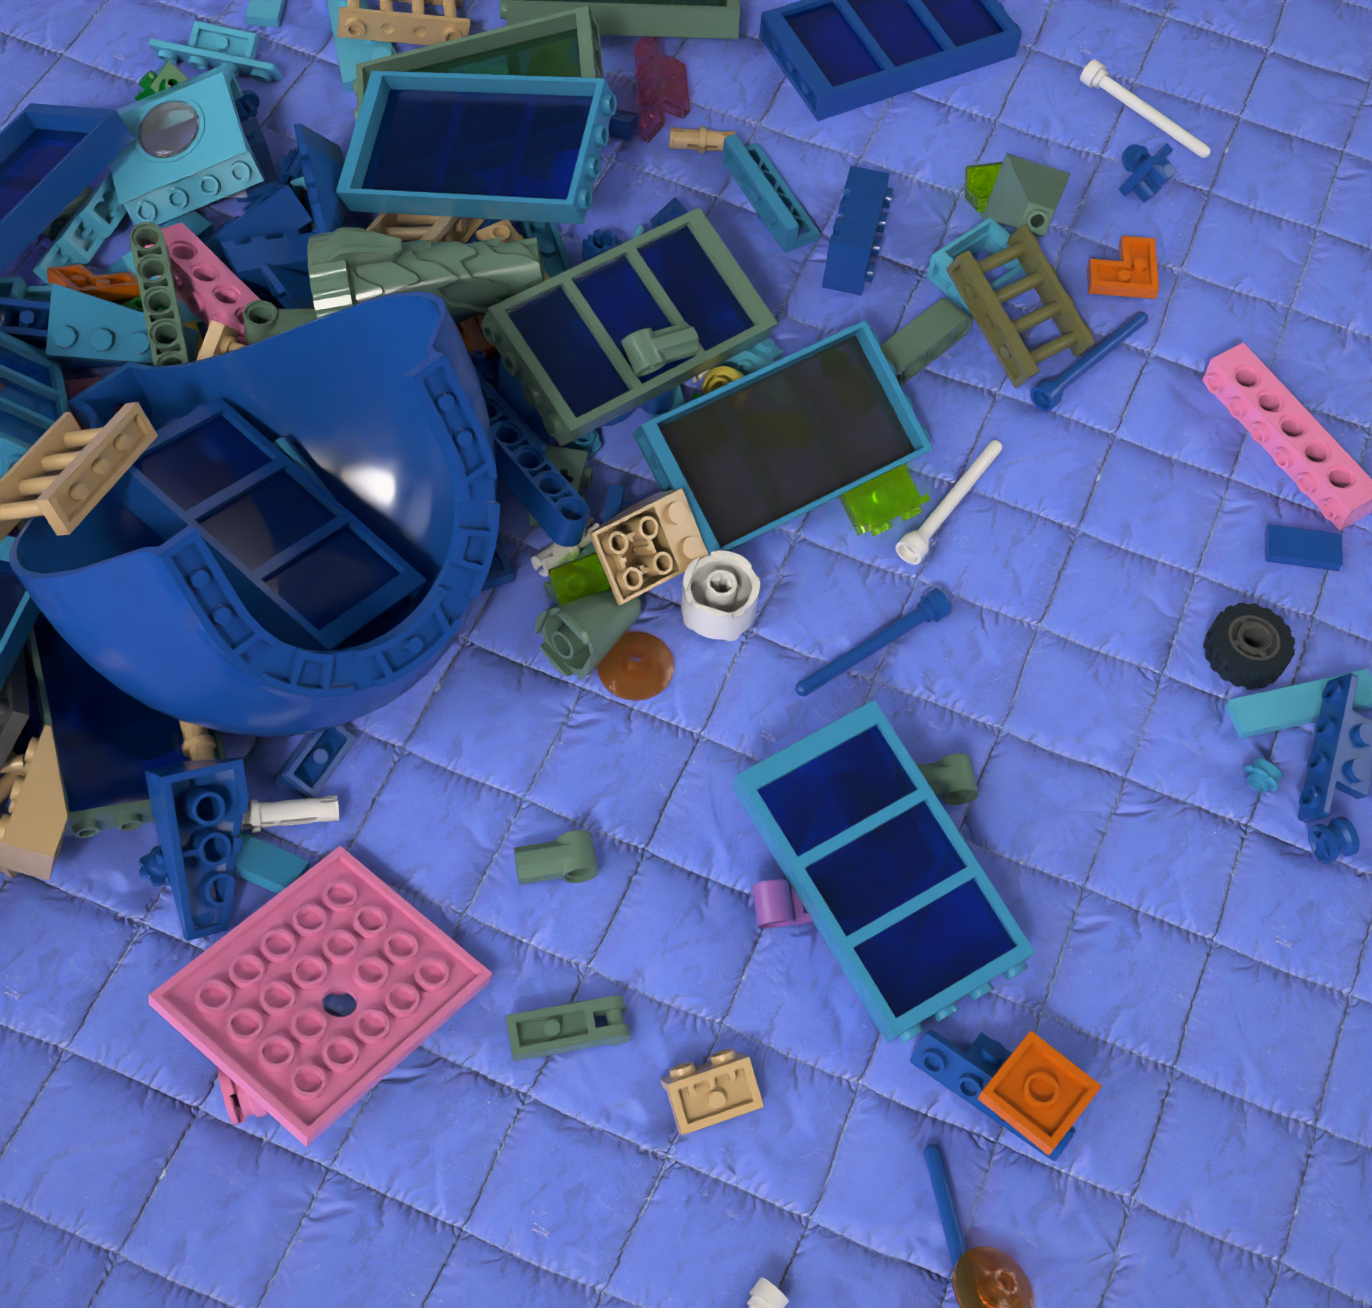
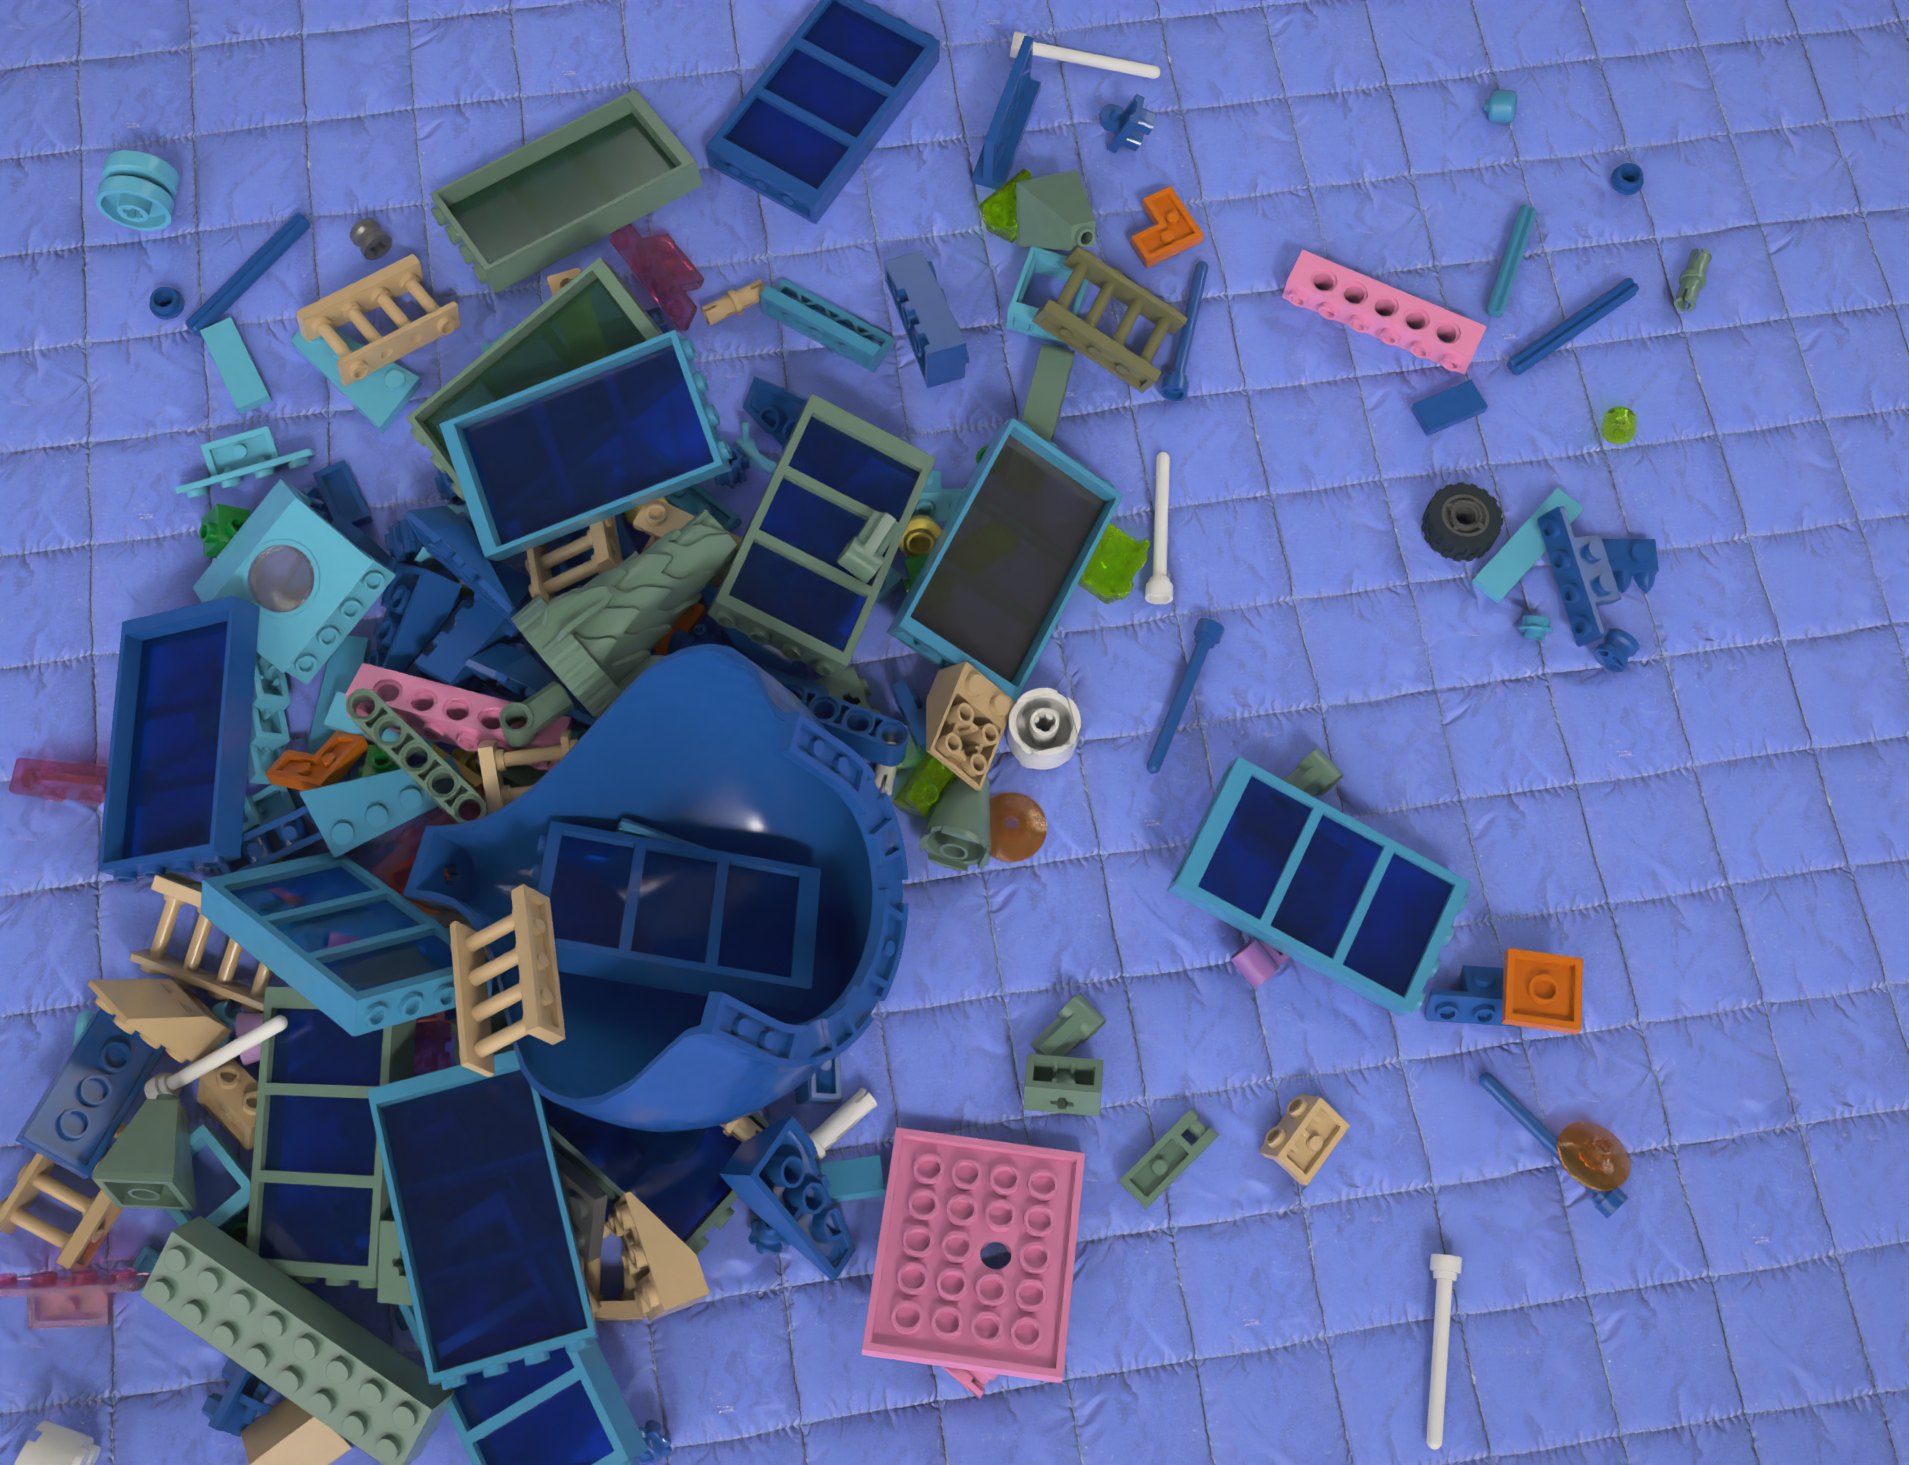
camera: 30 degrees left, 10 degrees up
none -> blue tile [312,460,373,528]
none -> blue fence [972,36,1041,191]
none -> sand green brick [1024,1054,1104,1117]

